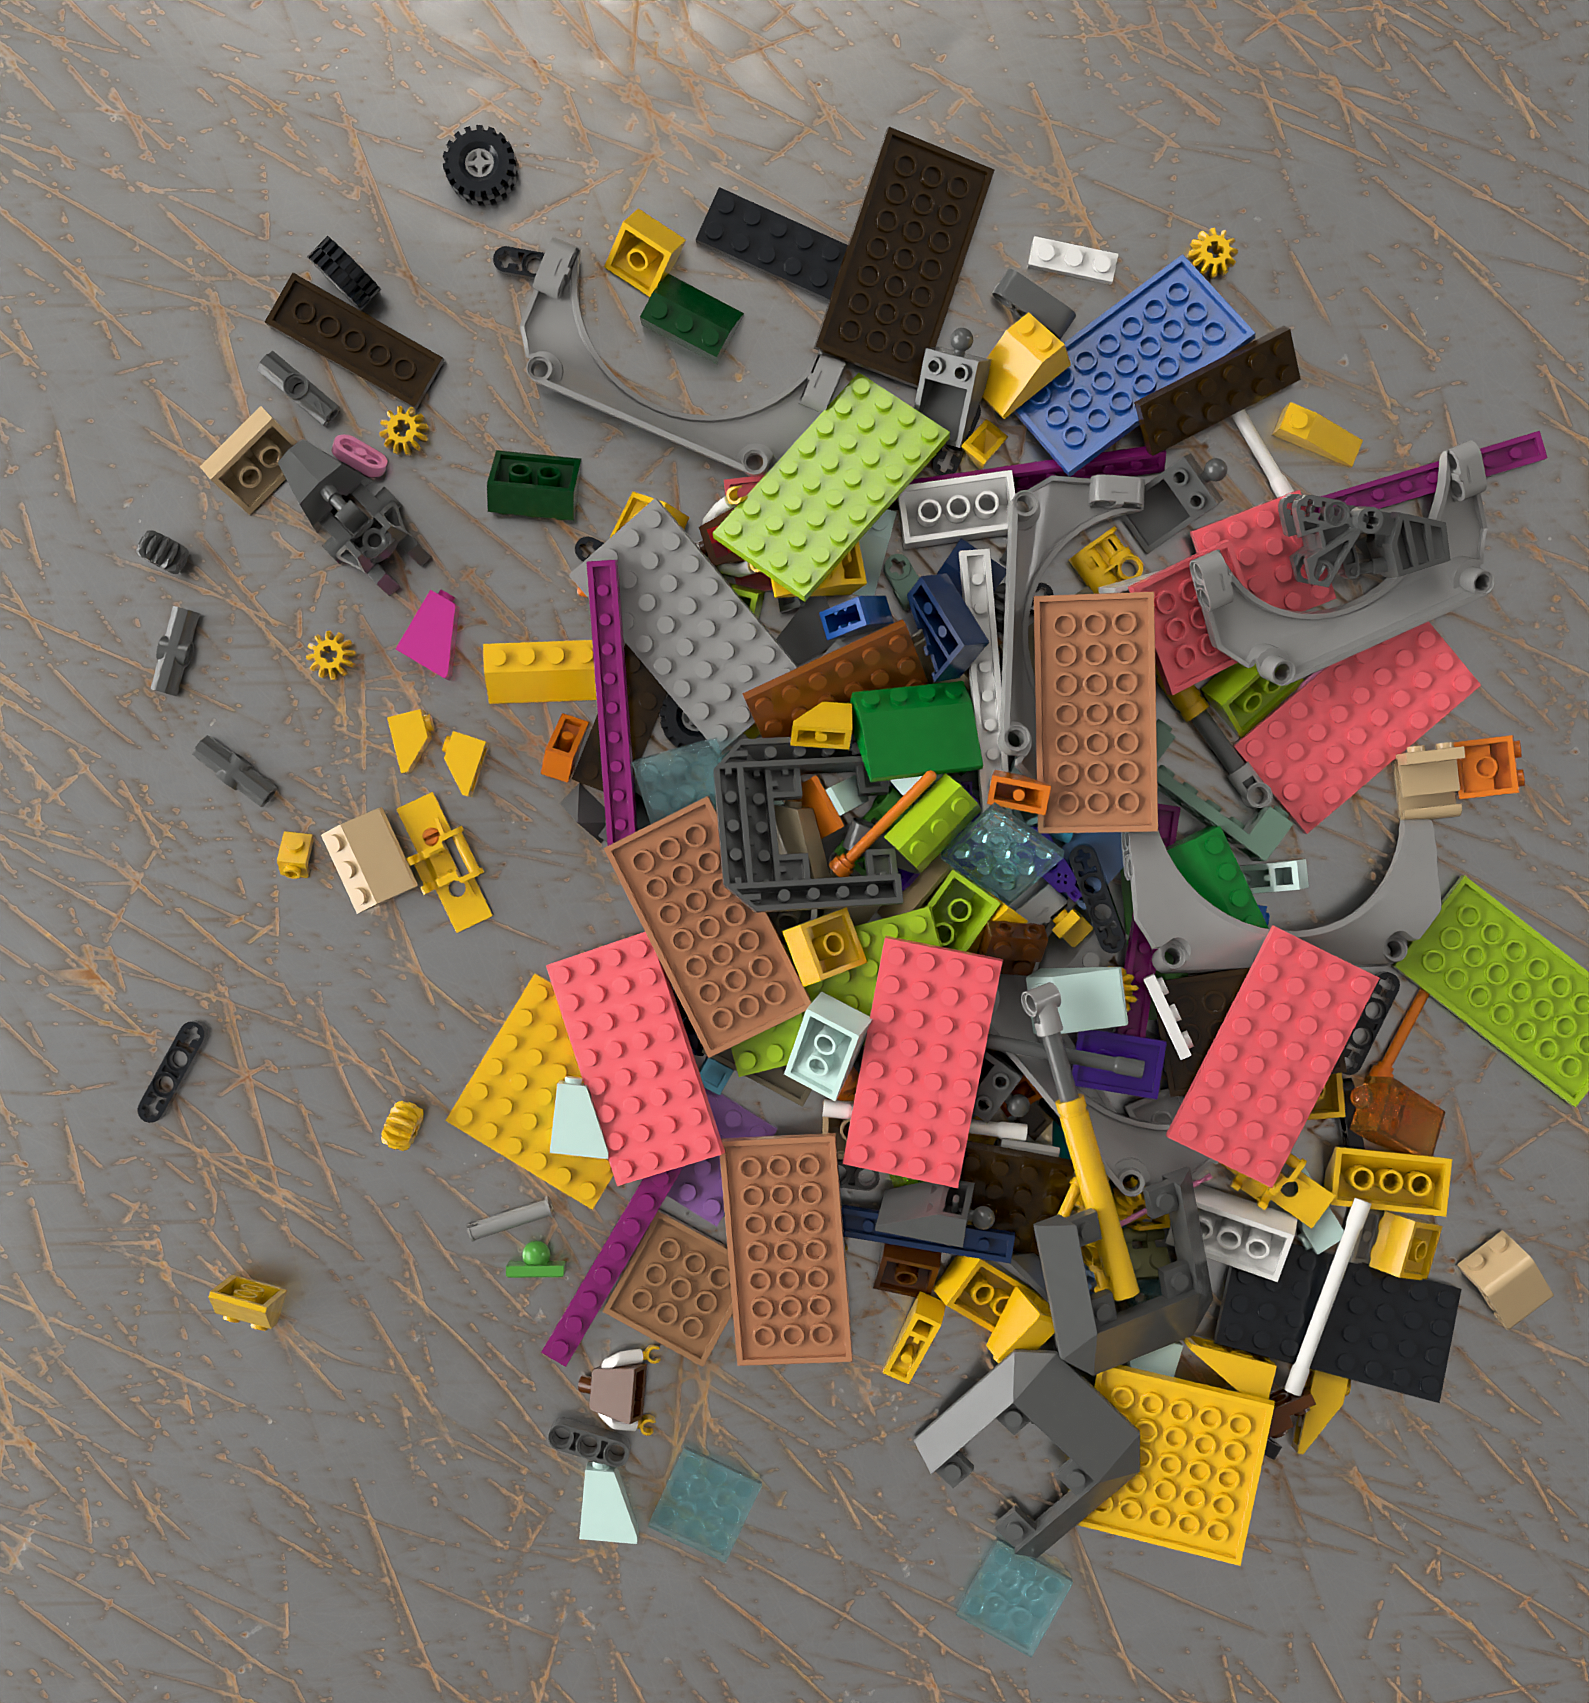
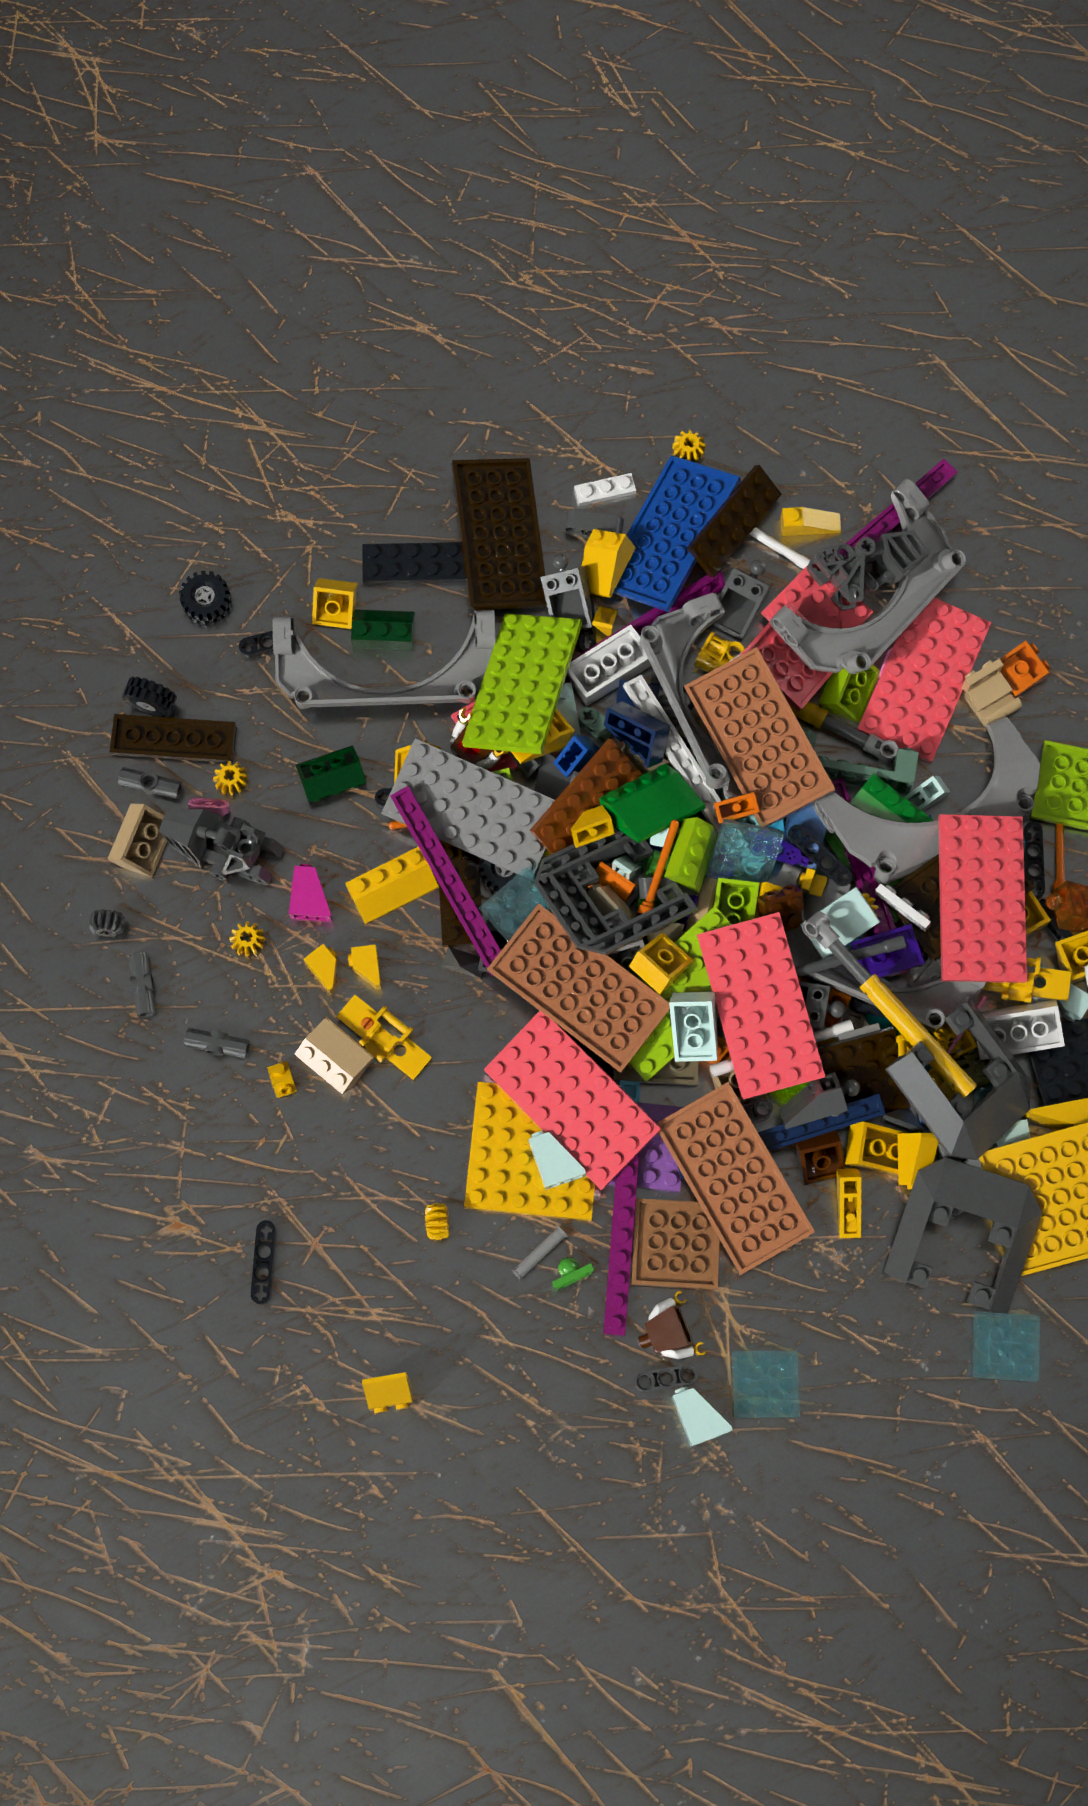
camera: 25 degrees left, 15 degrees down
orange slope [541,713,589,783] -> none

